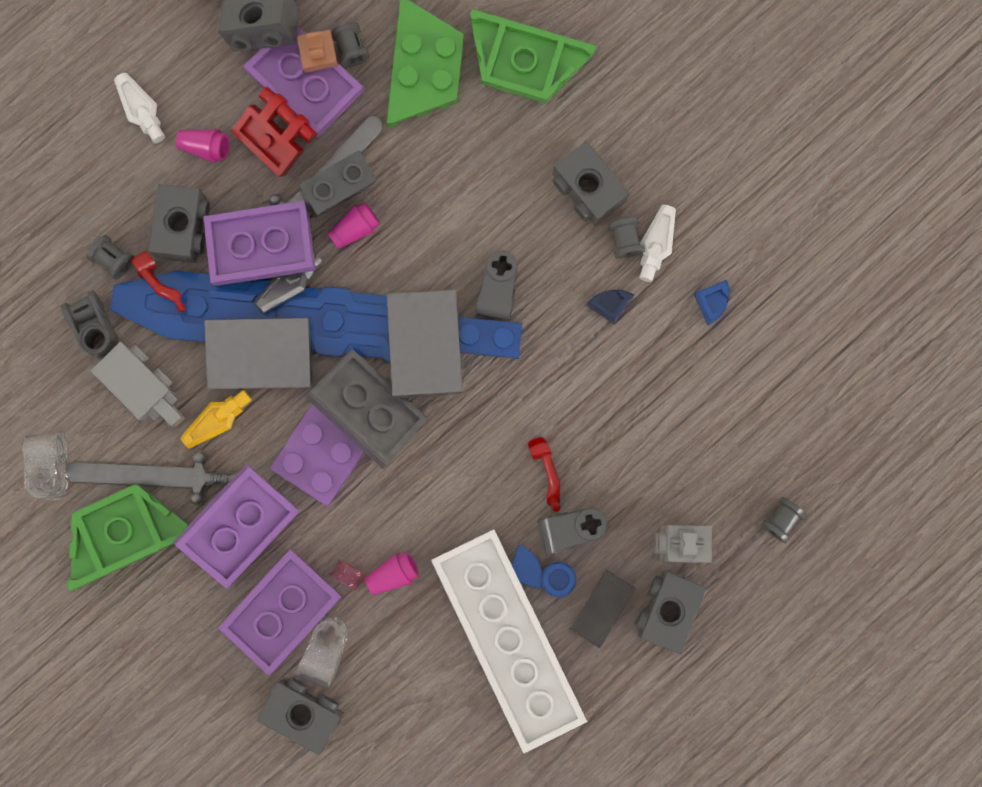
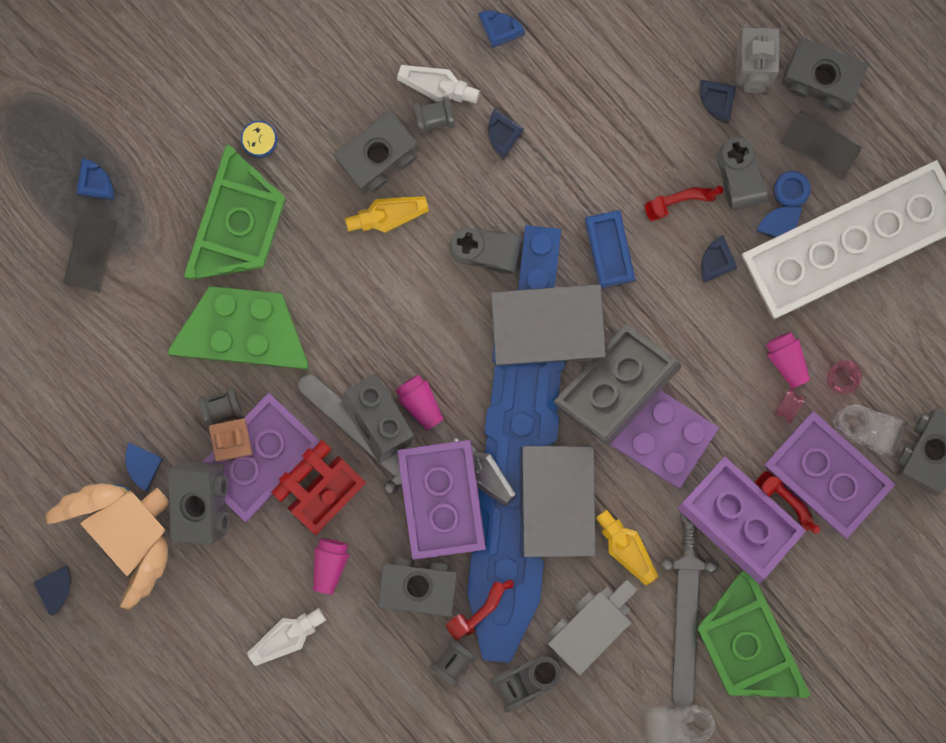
camera: 85 degrees left, 0 degrees up
none -> light yellow tile [241,121,278,158]
none -> yellow piece [344,196,429,233]
none -> blue tile [584,210,636,289]
none -> dark blue tile [699,80,736,124]
none -> dark blue tile [701,235,738,283]
none -> red piece [755,471,820,534]
none -> clear pink bush [827,360,862,394]

